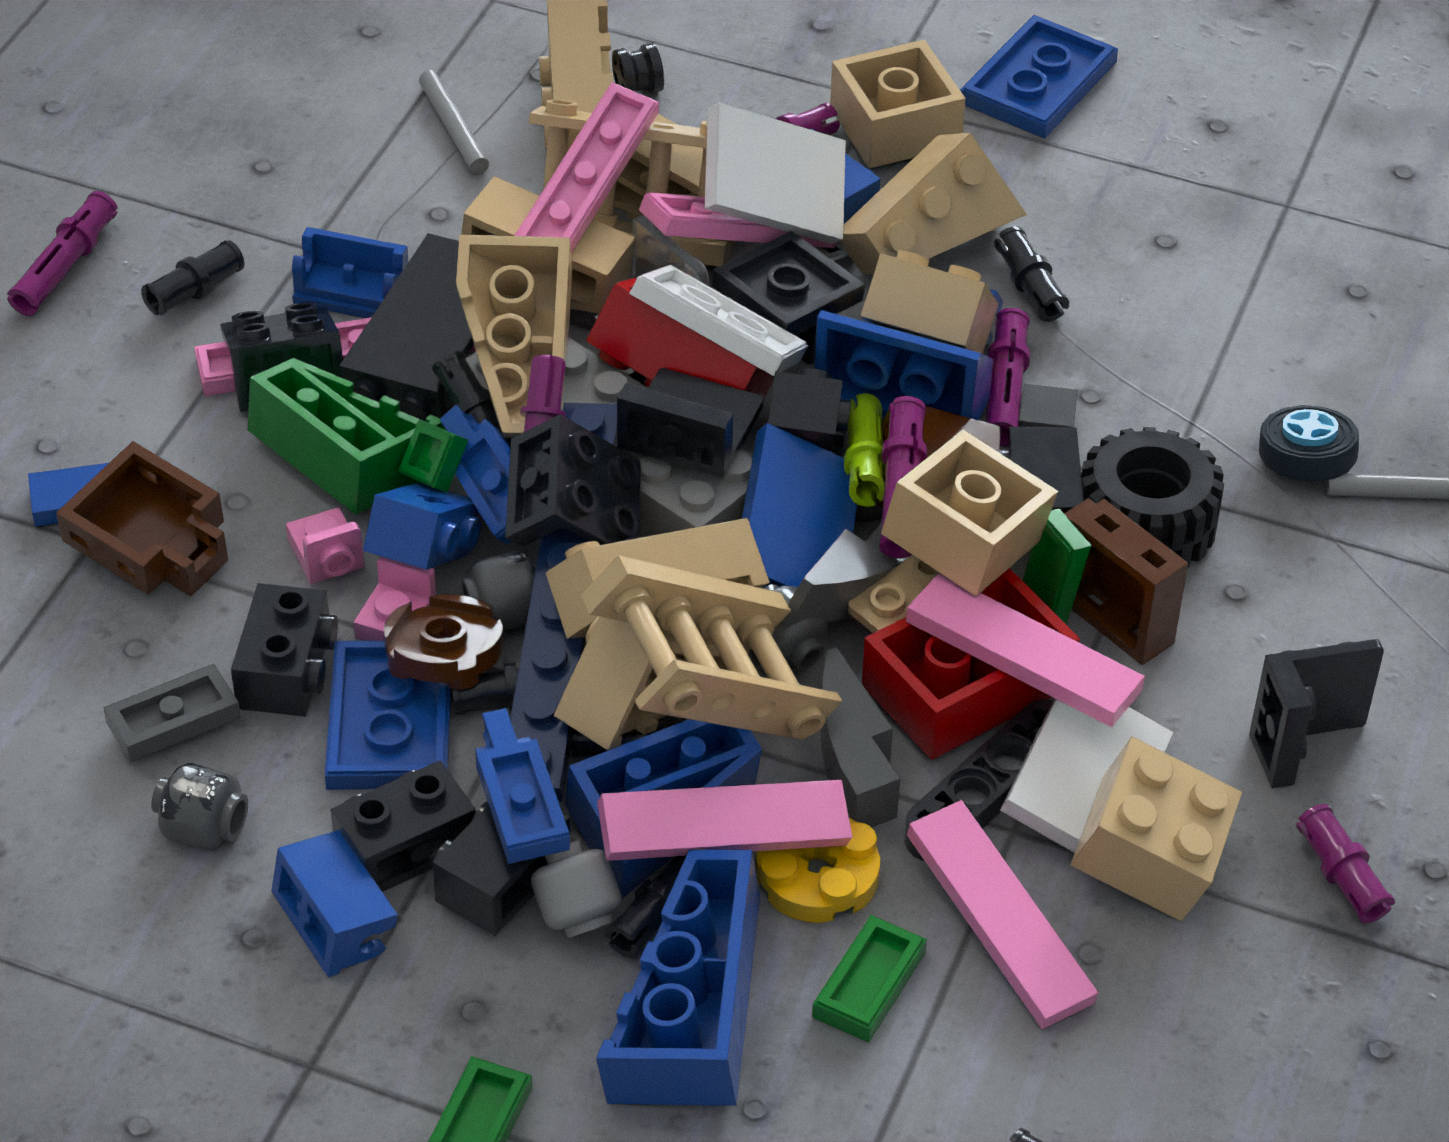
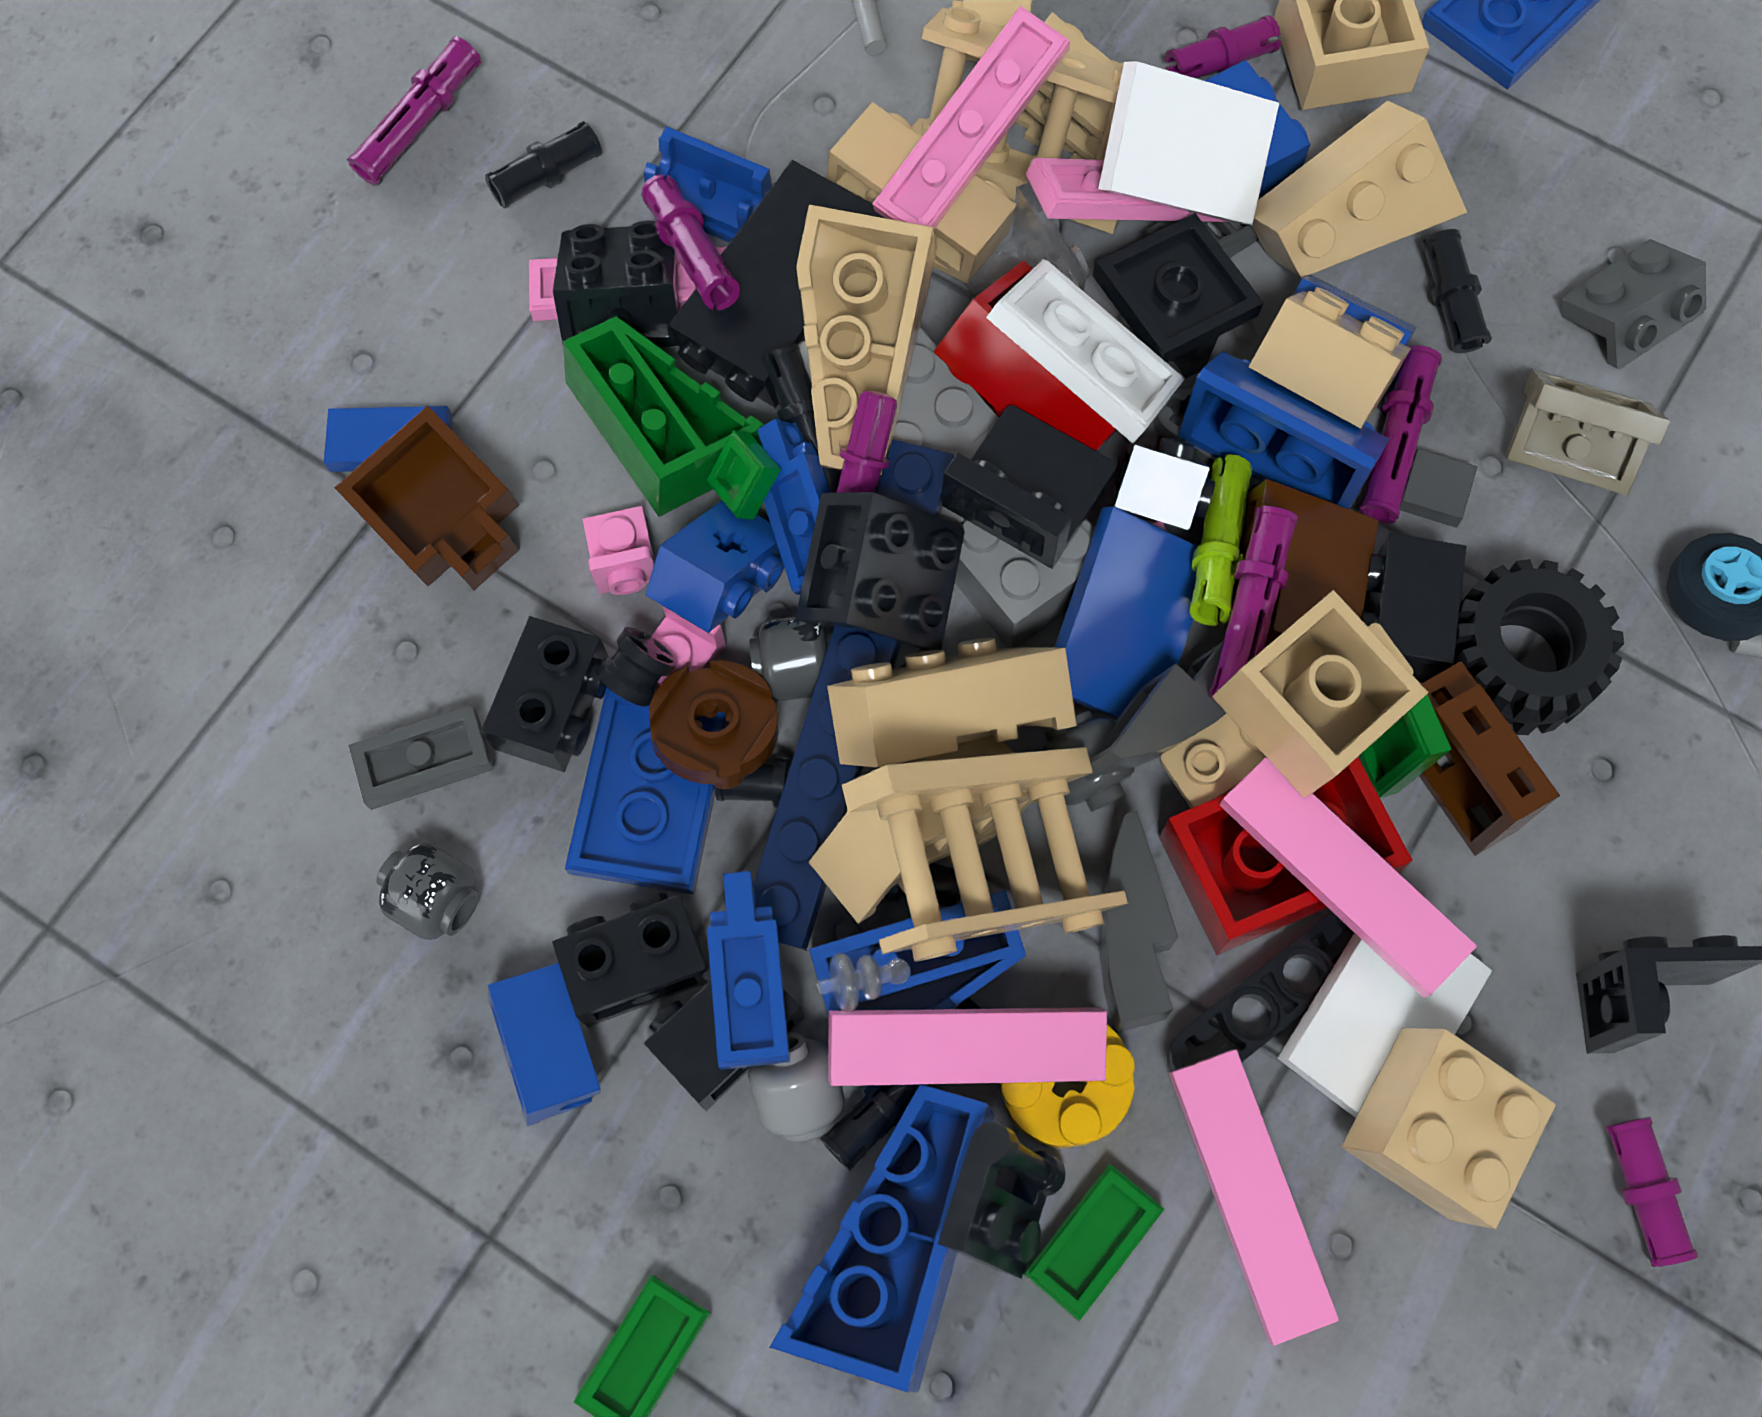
camera: 15 degrees right, 25 degrees up
none -> black wheel [596,627,678,707]
none -> magenta pin [641,174,740,310]
none -> clear hair [817,953,911,1012]
none -> black plate [938,1121,1066,1279]
none -> dark tan bracket [1505,368,1670,496]
none -> dark grey bracket [1561,239,1707,369]

